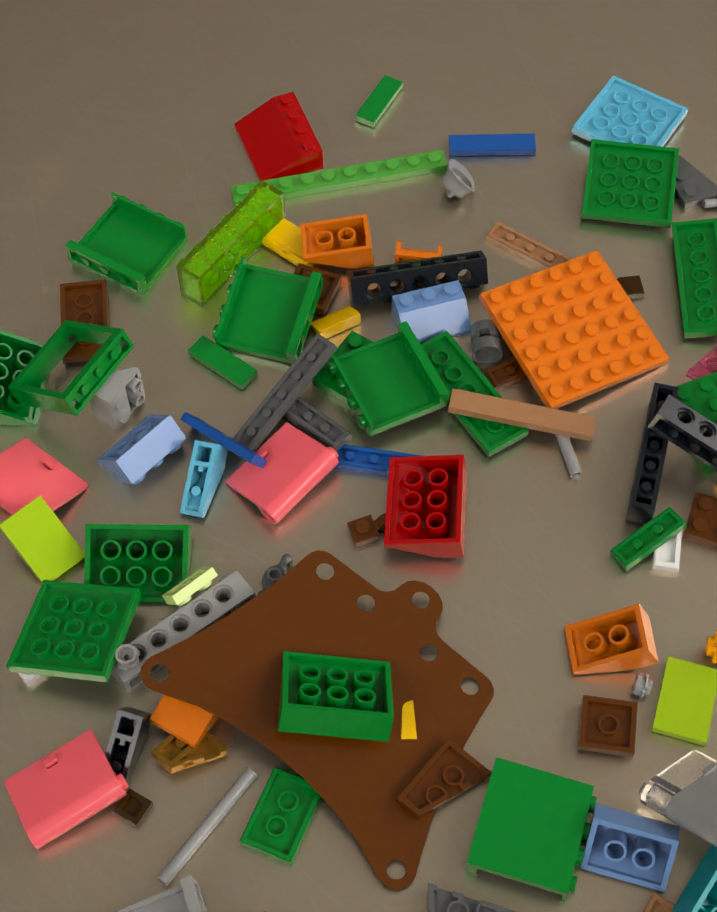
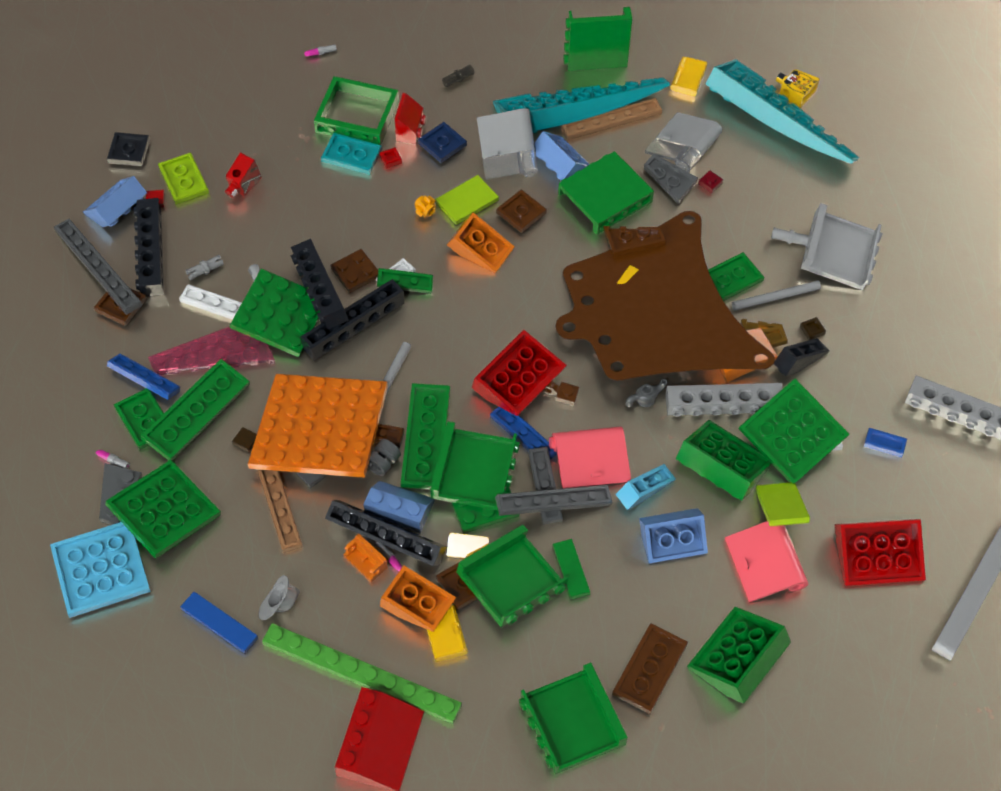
camera: 145 degrees left, 0 degrees up
coral door [4,729,129,850] -> none
green window [7,320,135,416] -> none
light grey slope [89,367,145,430] -> none
light grey plate [115,644,140,670] -> none
yellowish green plate [162,566,218,606] -> none
clear neon green brick [176,180,286,307] -> none
blue tile [180,412,267,469] -> none
green slope [278,651,394,742] -> none
green tile [355,75,403,128] -> none
medium nougat tile [448,388,596,441] -> none
light grey plate [631,673,653,699] -> none

